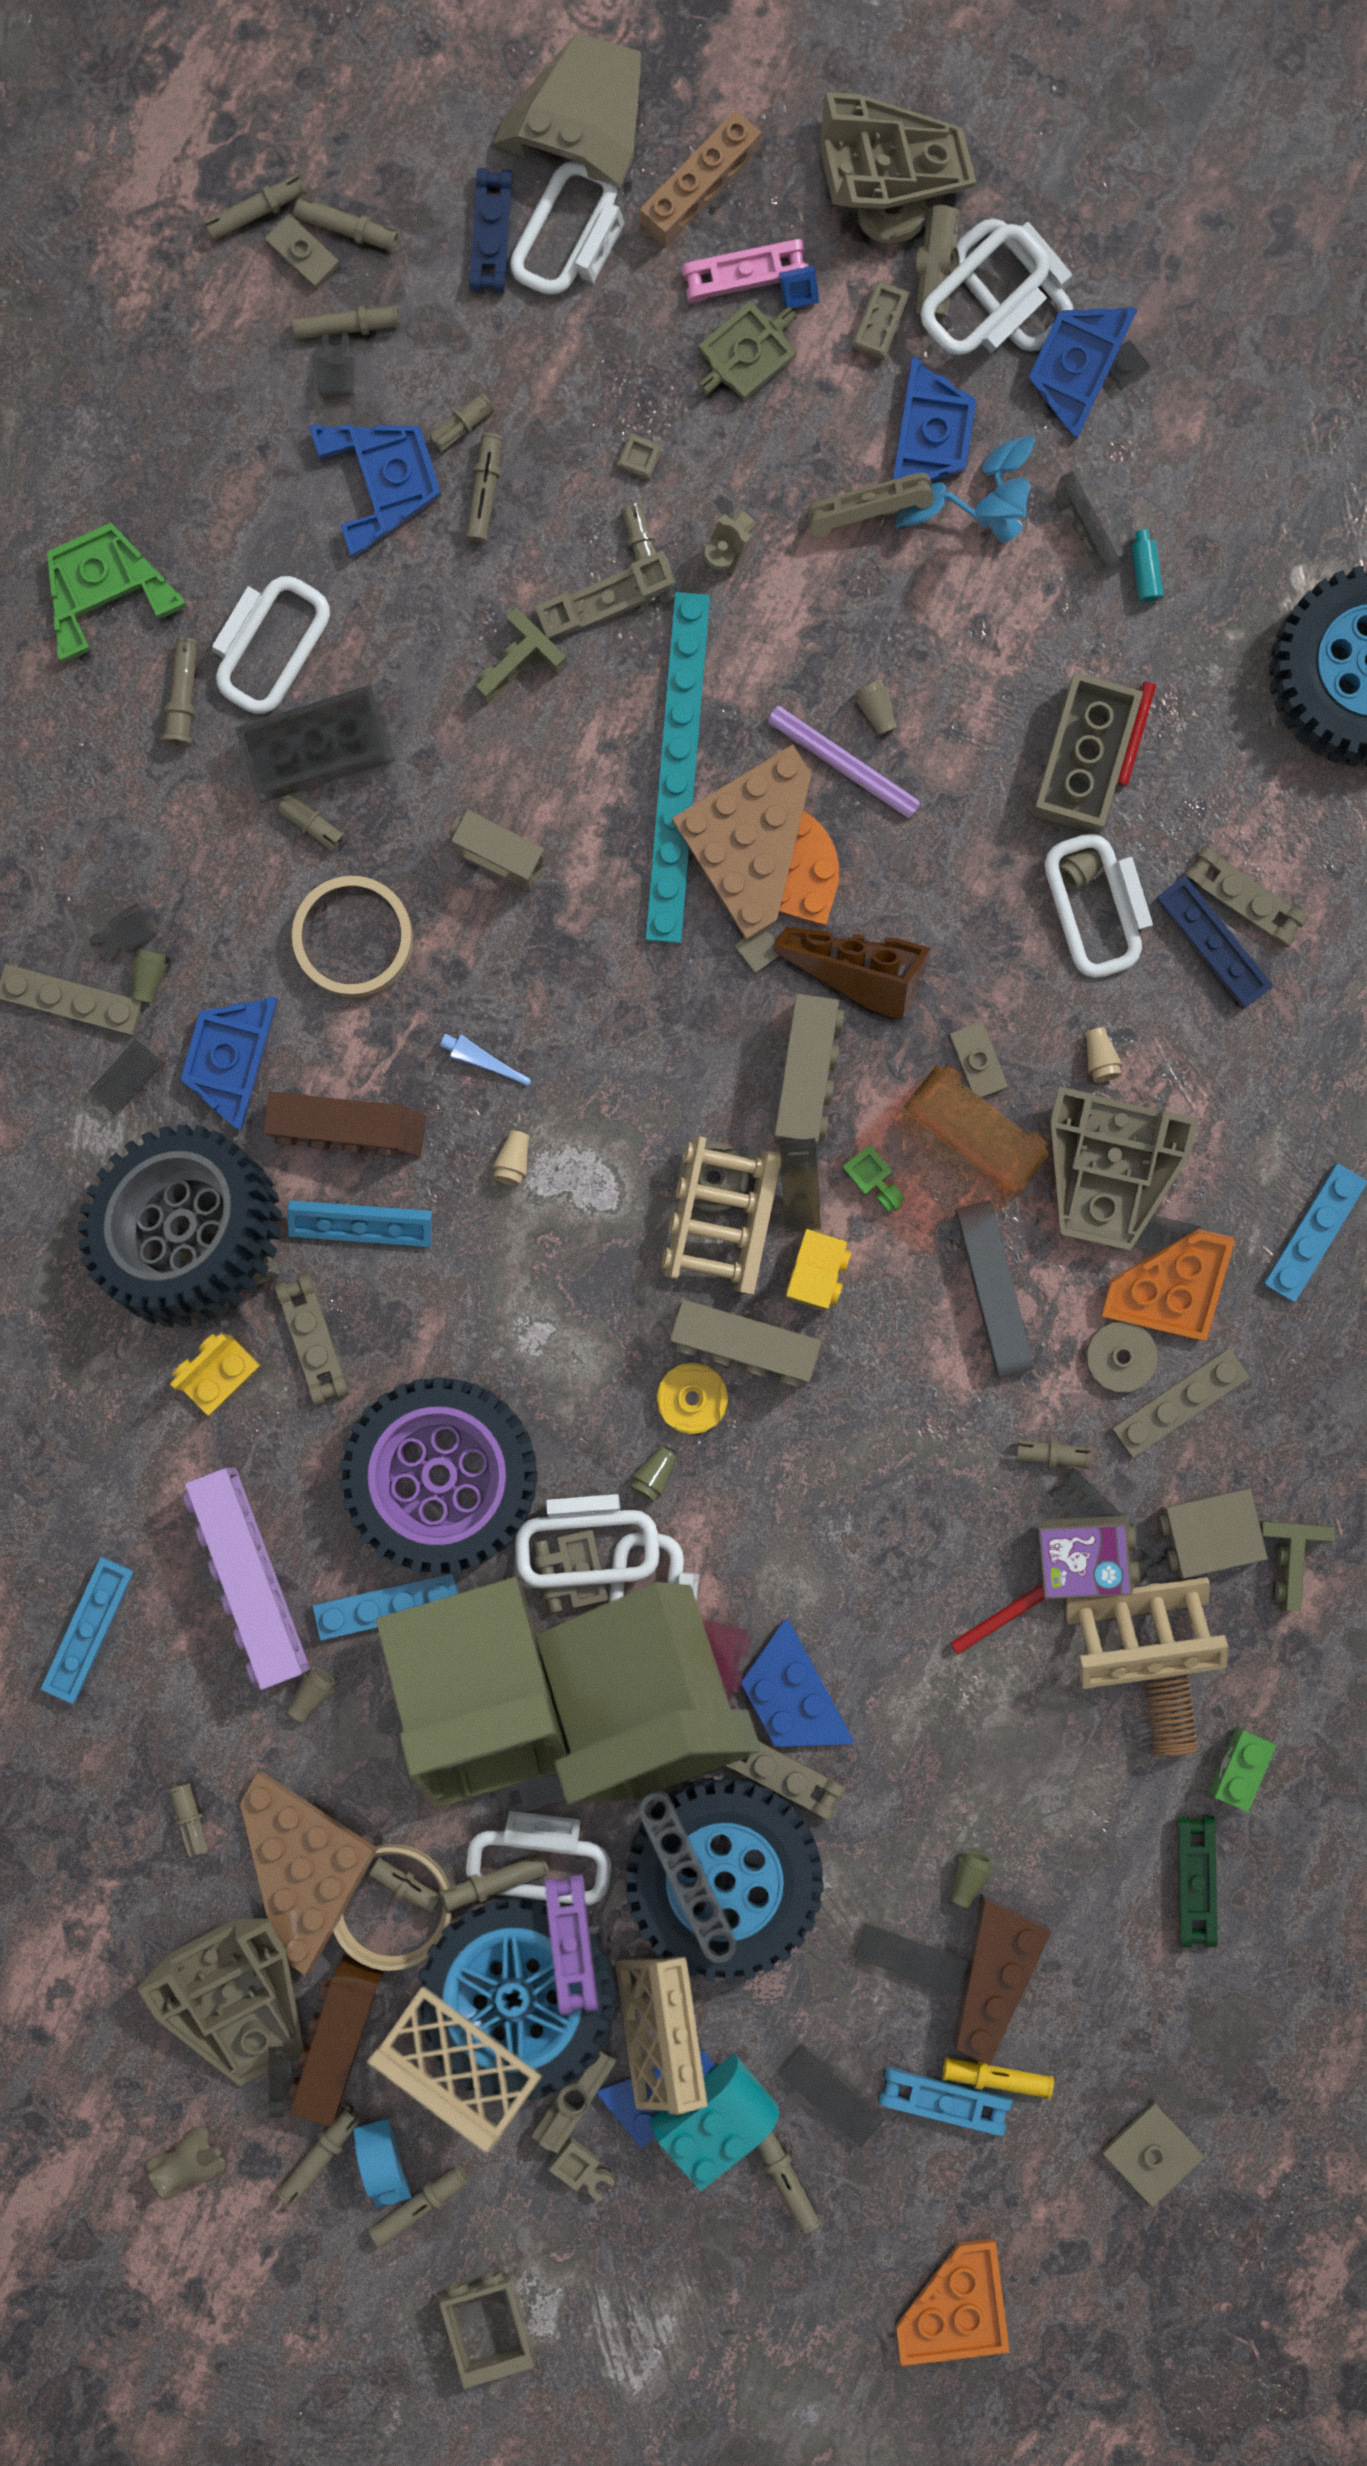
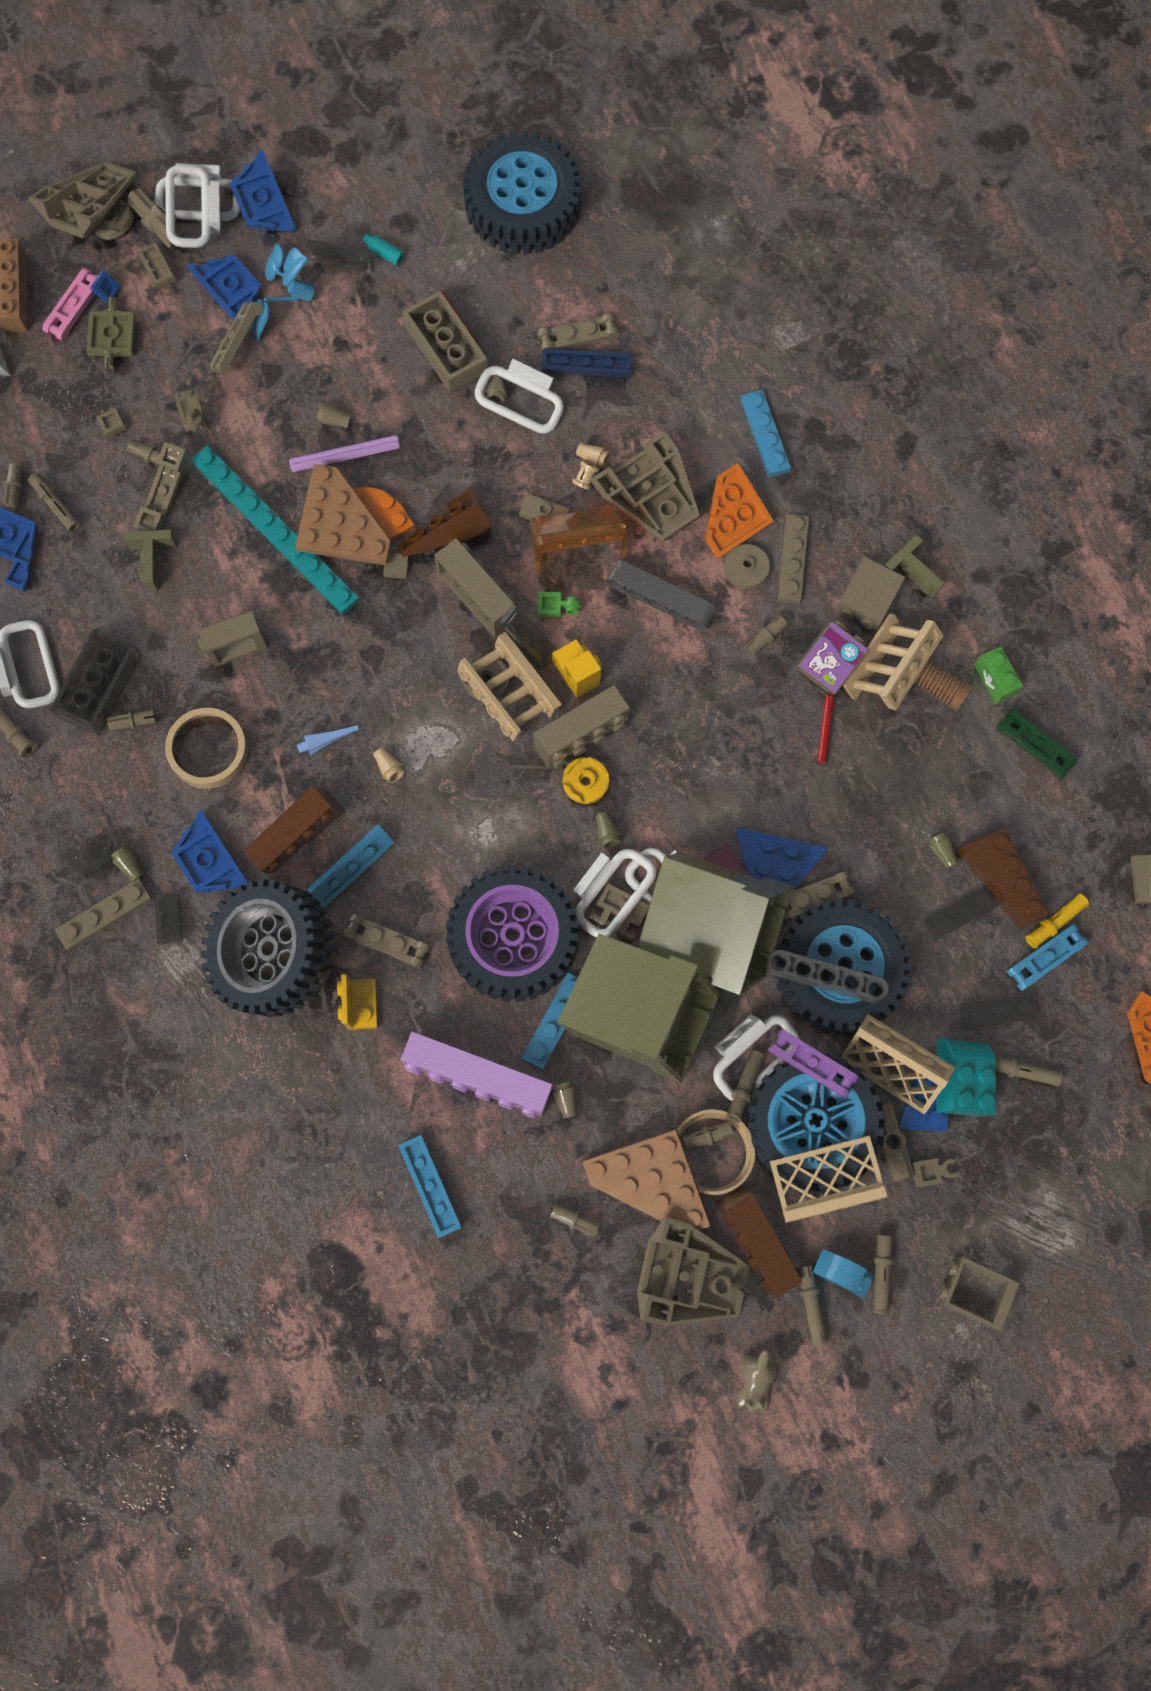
camera: 50 degrees left, 10 degrees down
none -> tan bush [572,460,600,490]

